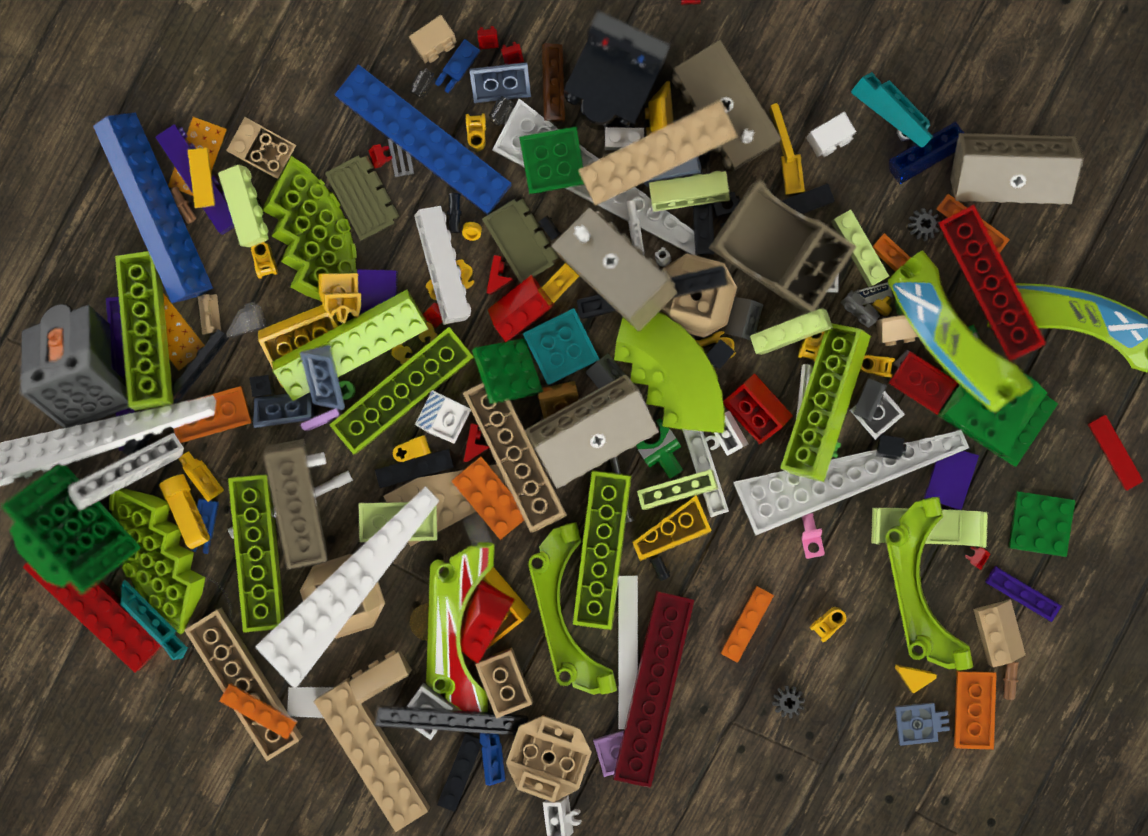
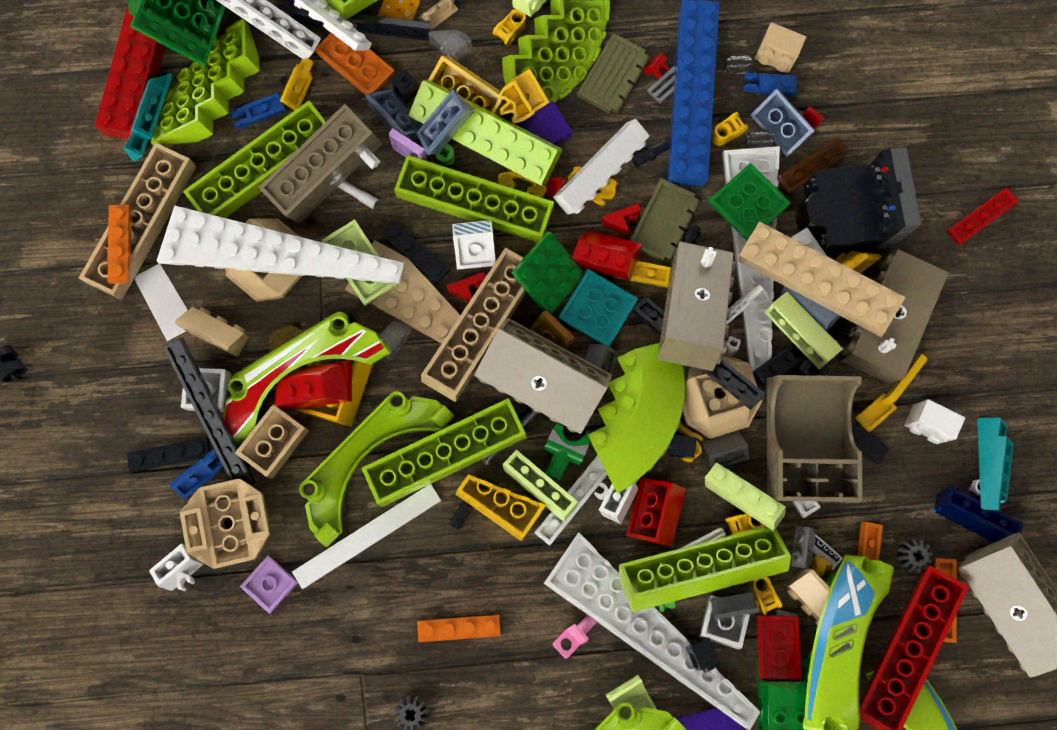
camera: 55 degrees right, 10 degrees down
yellow beam [159,474,210,549] -> none
tan brick [314,678,430,832] -> none
yellow piece [393,435,431,462] -> none
orange plate [451,456,524,540] -> none
yellow tile [462,222,482,241] -> none
red tile [477,26,499,50] -> none
dark red plate [613,591,694,788] -> none
yellow piece [810,607,846,642] -> none
yellowish green brick [831,210,889,287] -> none

